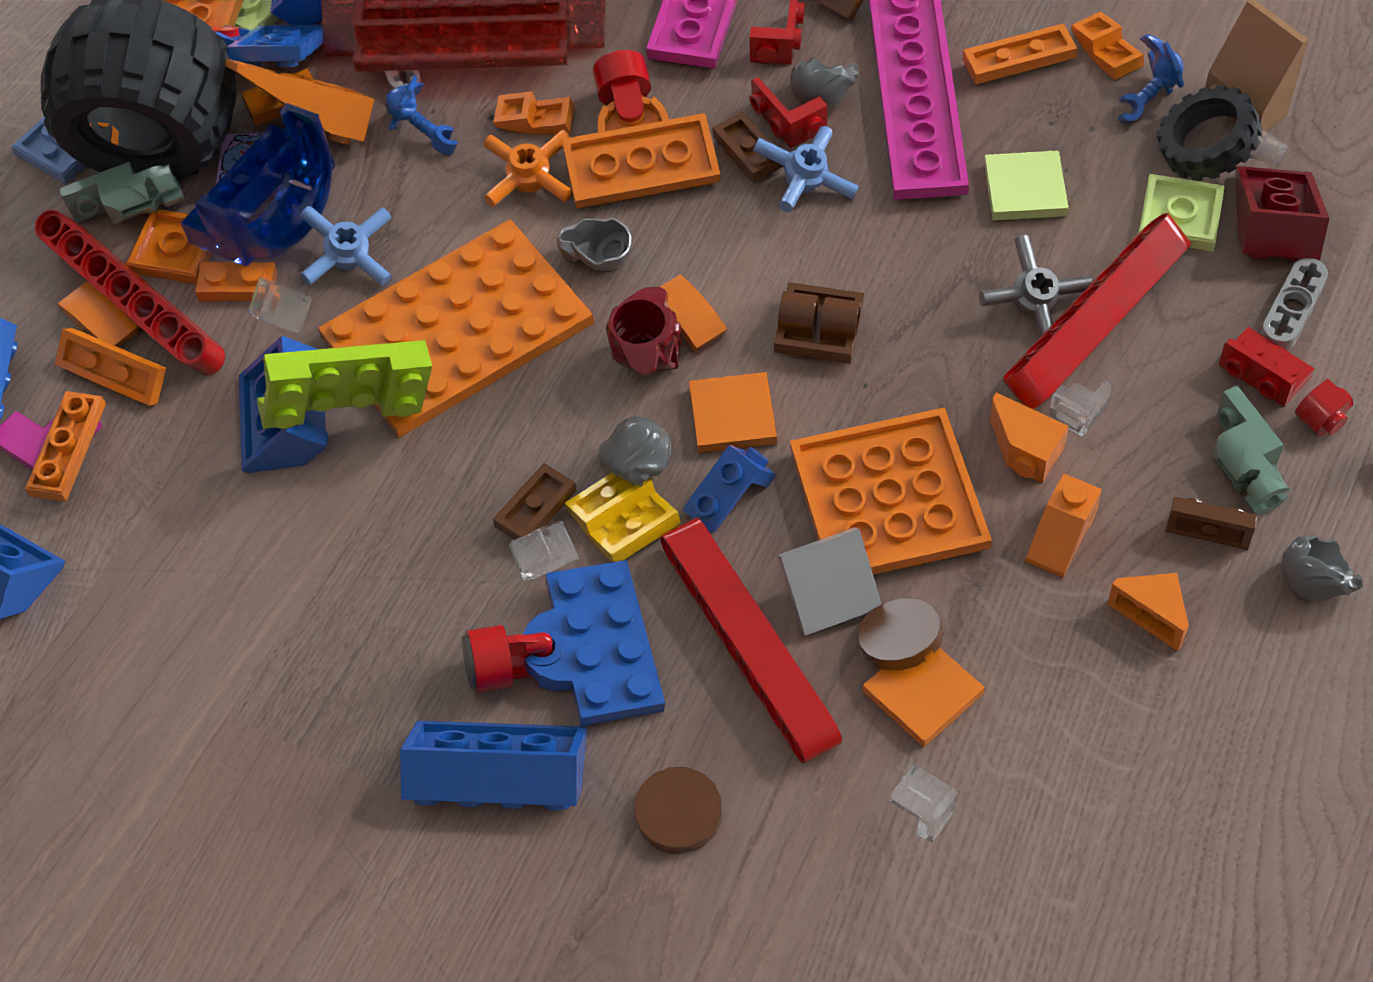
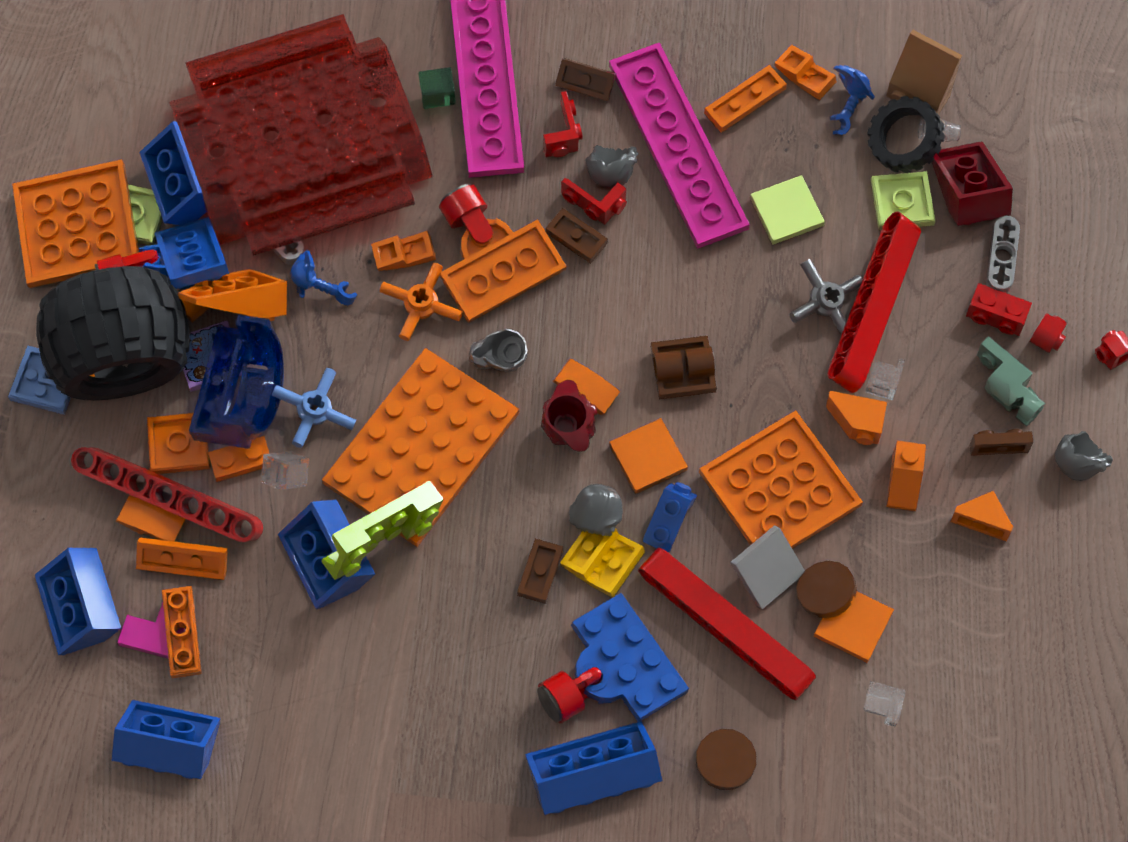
camera: 25 degrees left, 10 degrees up
sand green plate [60,162,184,225] -> none
clear panel [509,521,579,581] -> none
medium blue bar [753,126,859,212] -> none

